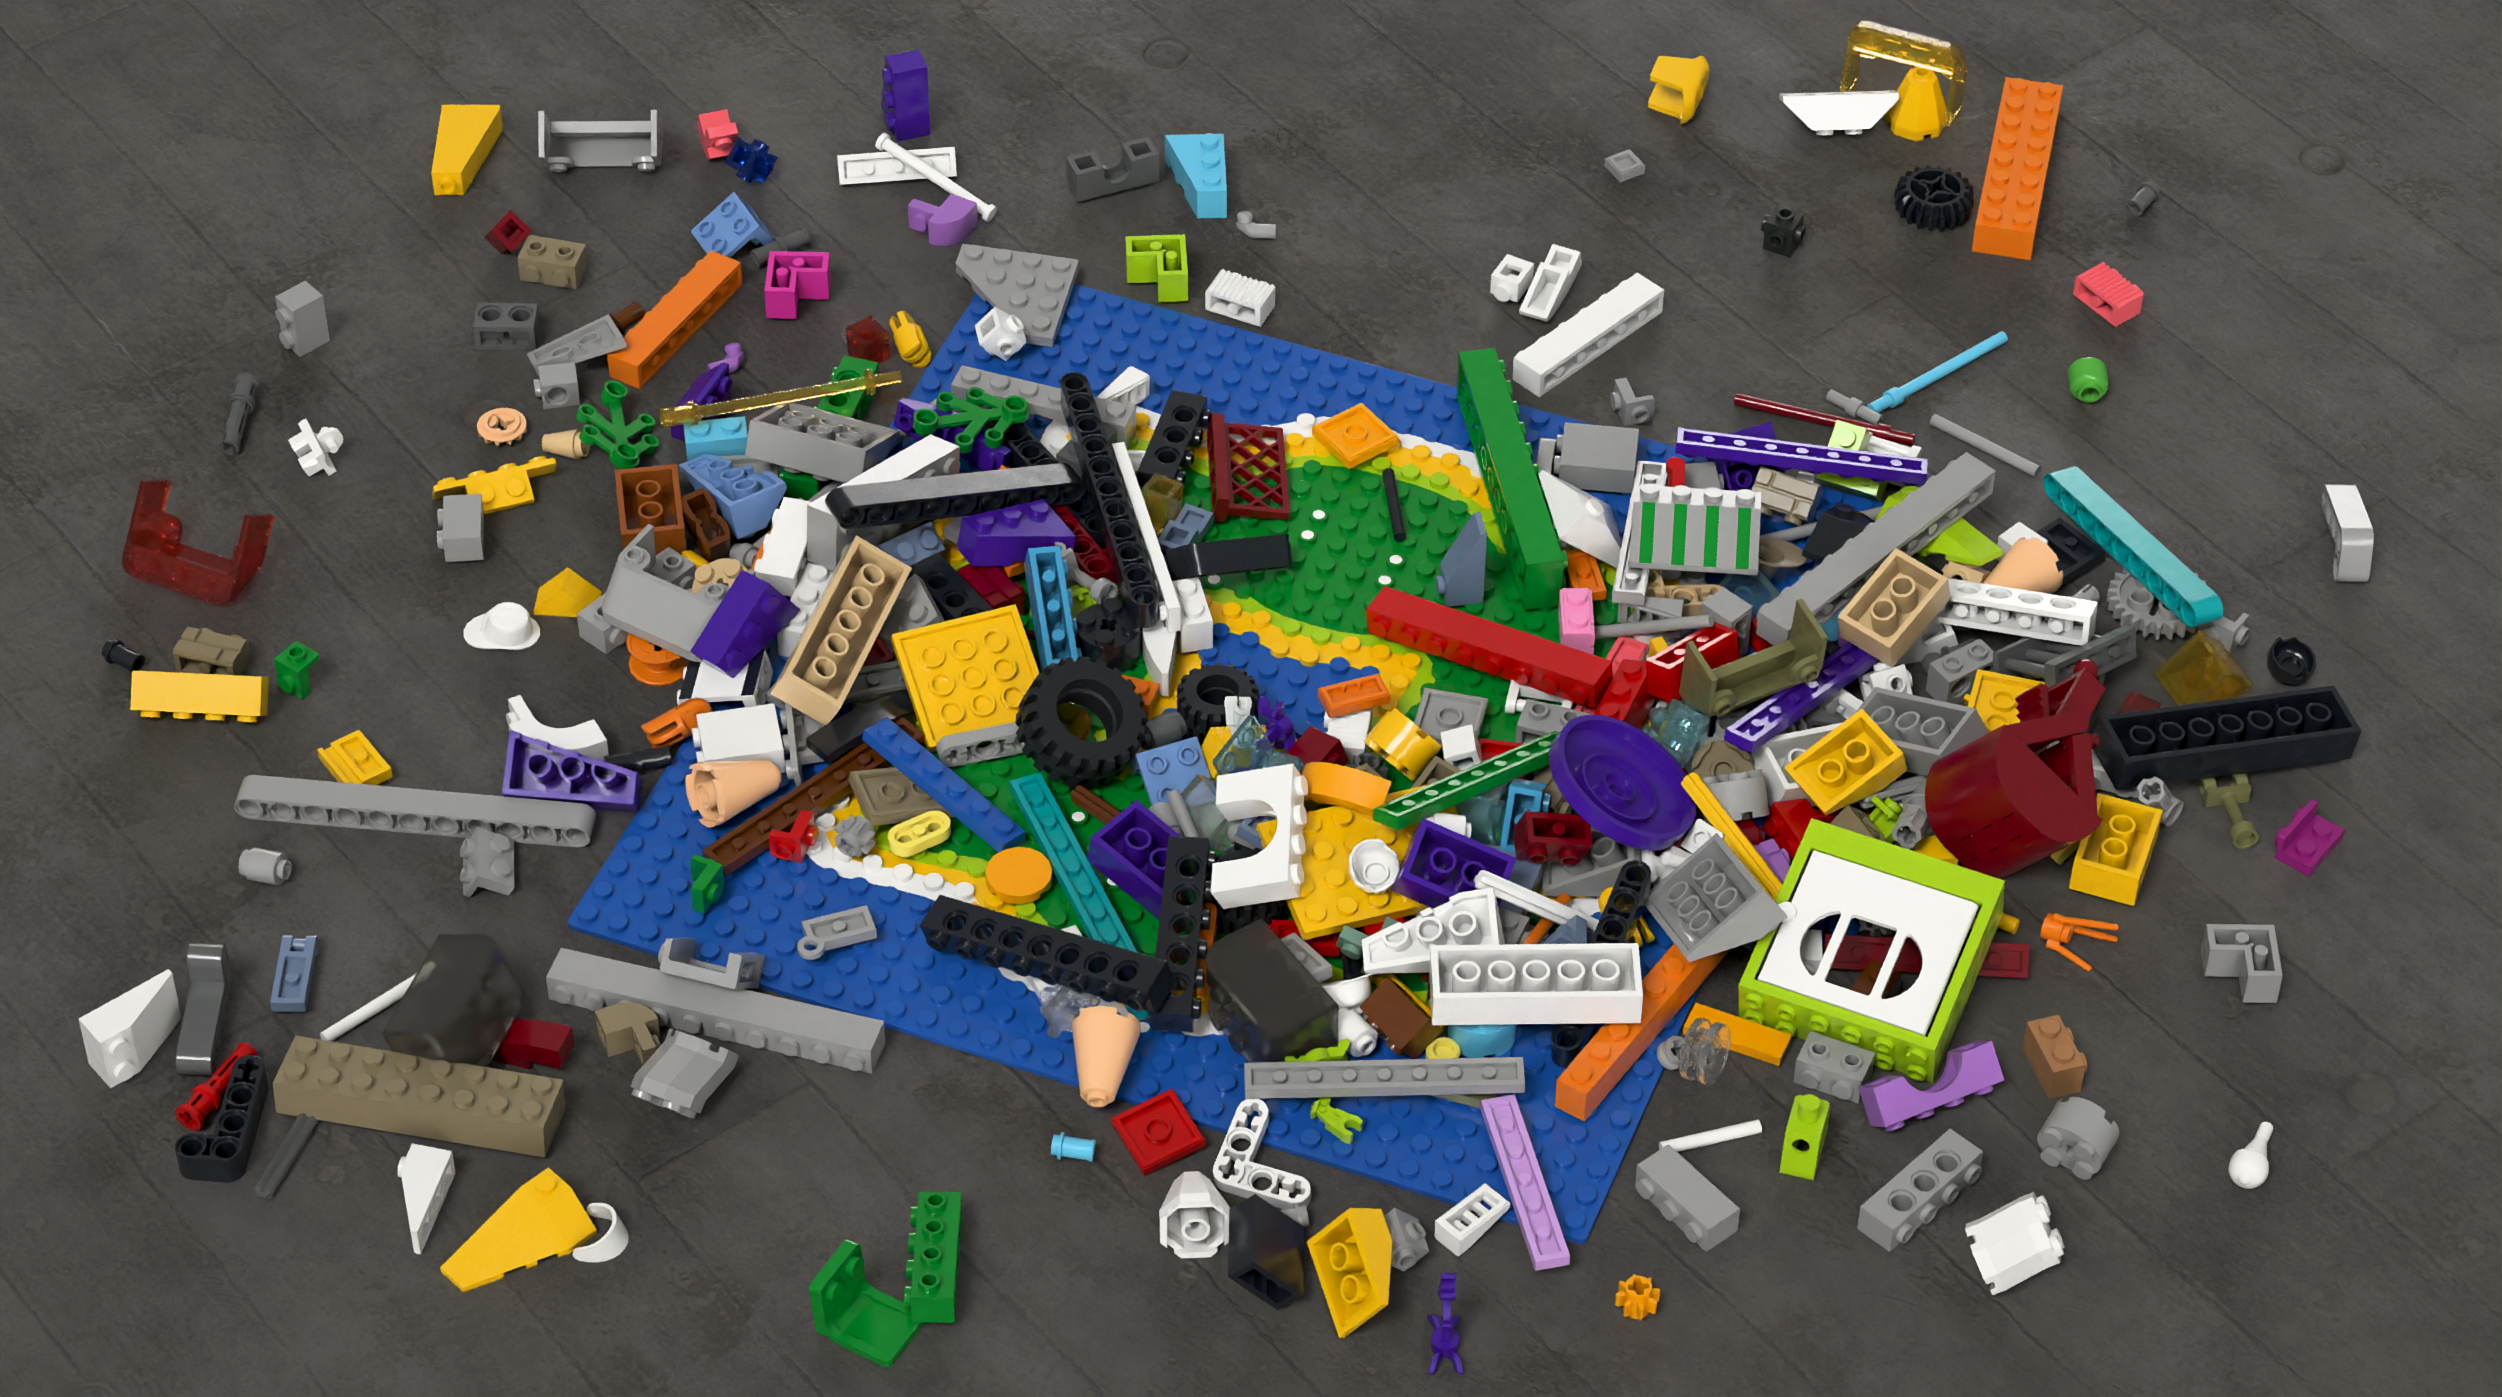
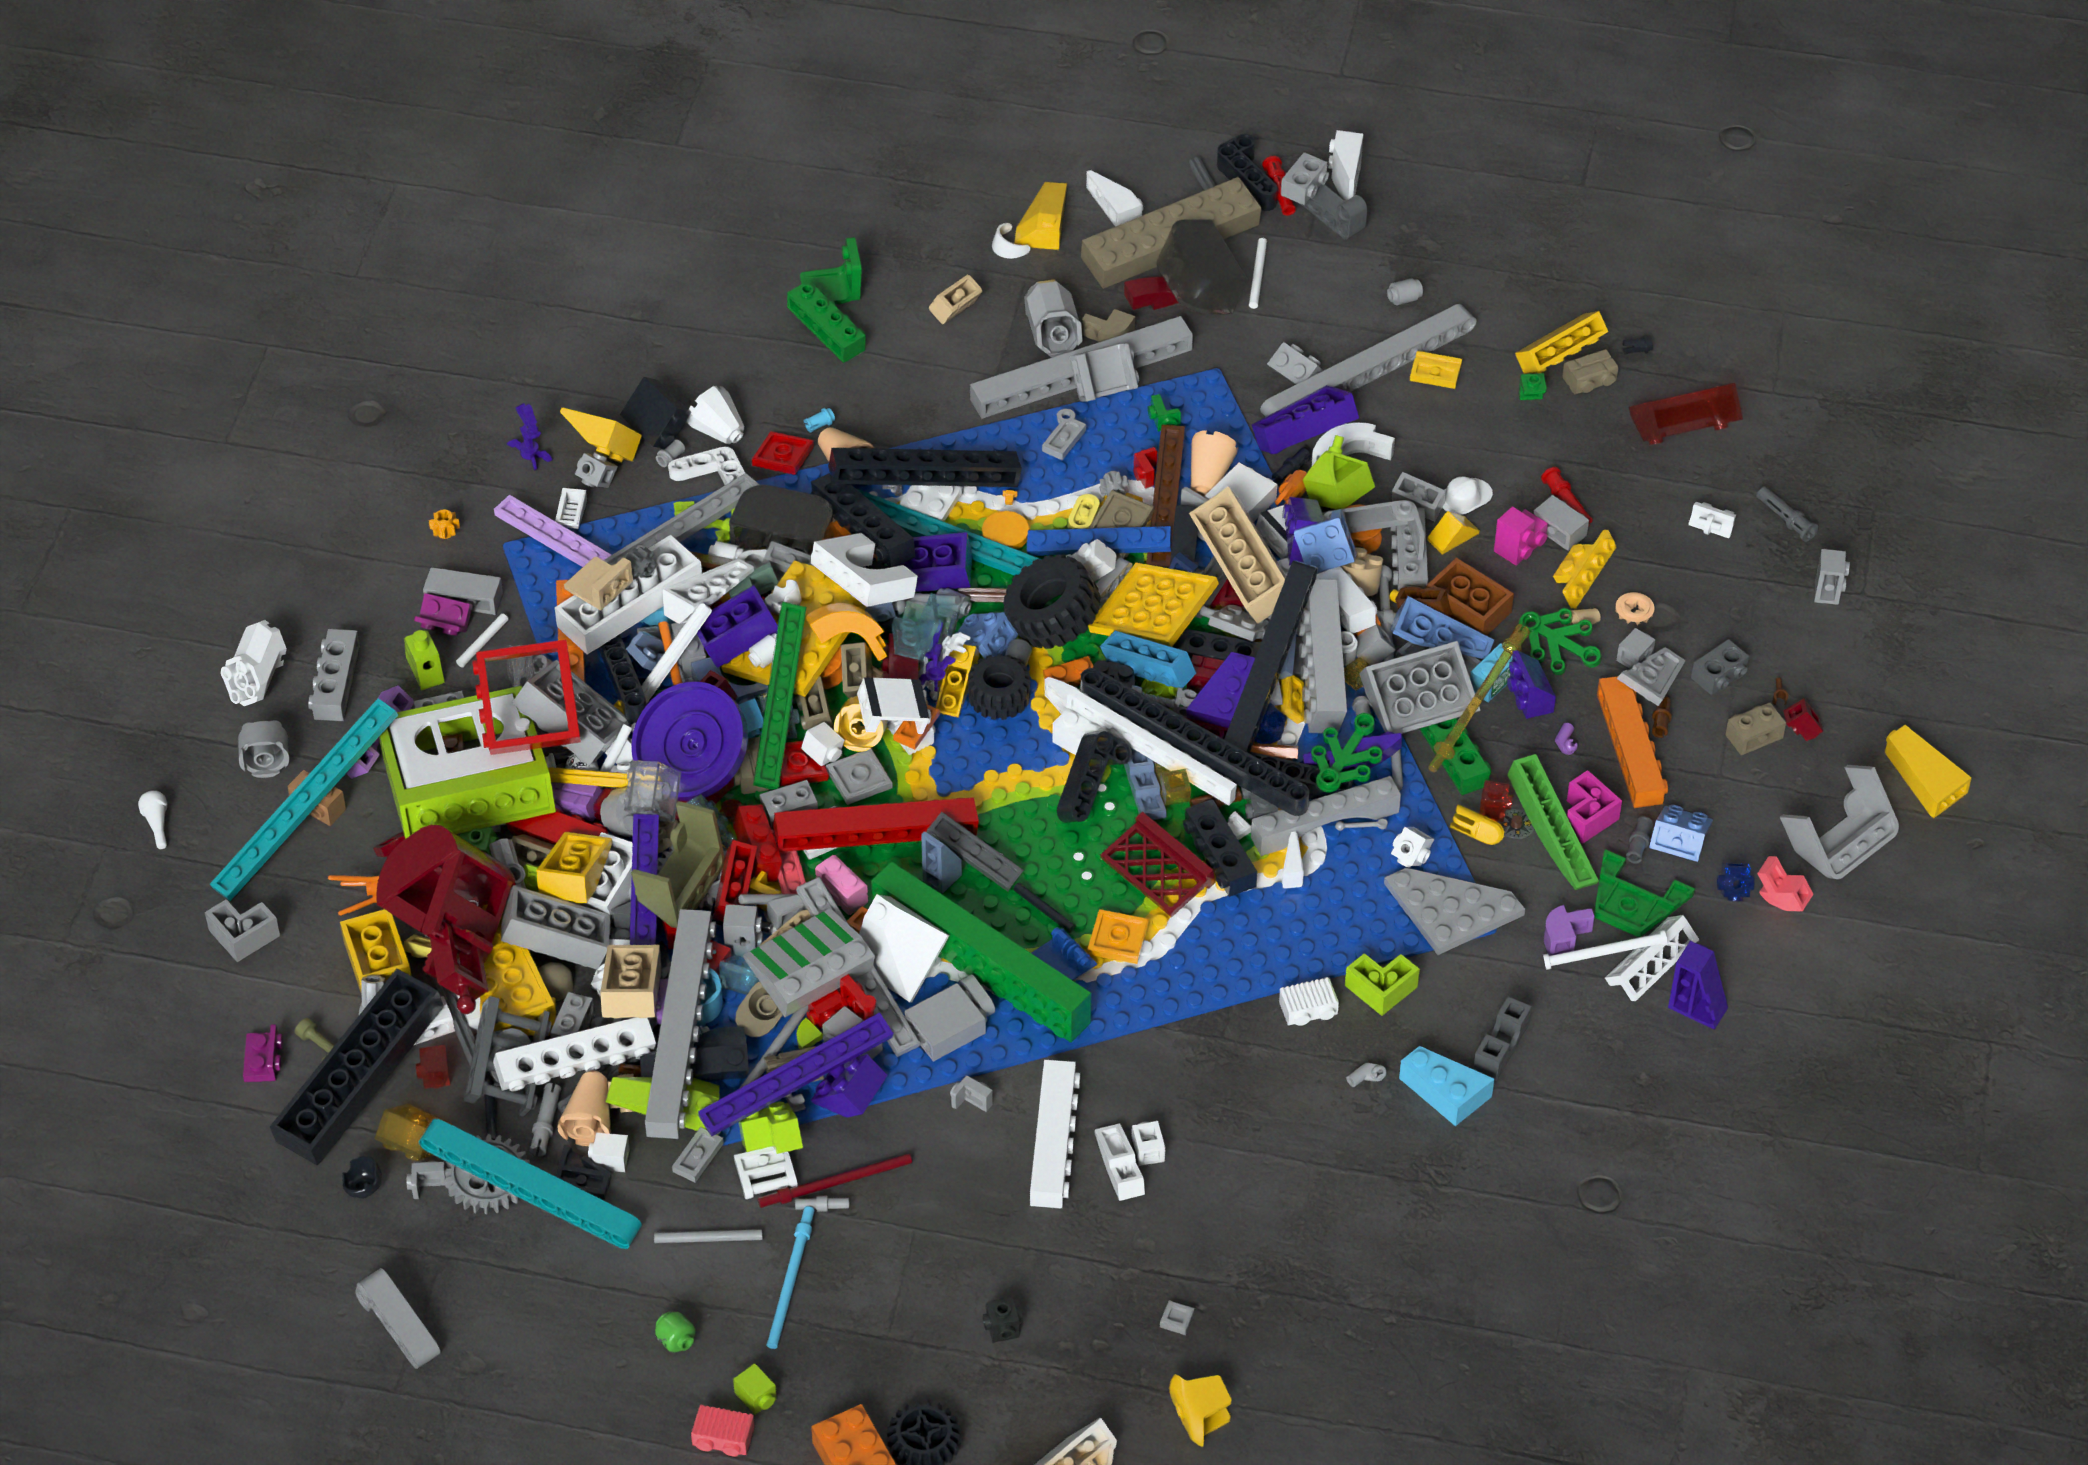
camera: 140 degrees right, 5 degrees up
sand blue plate [270,935,319,1012] -> none
none -> teal plate [210,698,398,901]
none -> magenta bracket [414,593,473,636]
none -> red window [472,640,581,755]
none -> tan bracket [564,557,633,610]
none -> clear slope [624,760,681,822]
none -> dark grey gear [626,547,656,578]
none -> lime brick [733,1364,777,1415]
none -> white panel [857,677,931,734]
none -> dark grey tile [927,812,1024,892]
none -> tan brick [929,274,983,324]
none -> blue hinge [1031,927,1097,980]
none -> white brick [1066,539,1116,582]
none -> dark blue tile [1169,552,1199,573]
none -> light grey brick [1281,152,1329,205]
none -> medium blue bracket [1294,509,1357,573]
none -> lime piece [1303,435,1375,510]
none -> light grey brick [1392,472,1445,522]
none -> dark pink brick [1494,506,1548,566]
none -> bright green slope [1507,754,1599,890]
none -> red pin [1541,467,1593,526]
none -> green wing [1594,849,1695,937]
none -> reddish brown hand [1772,678,1789,705]

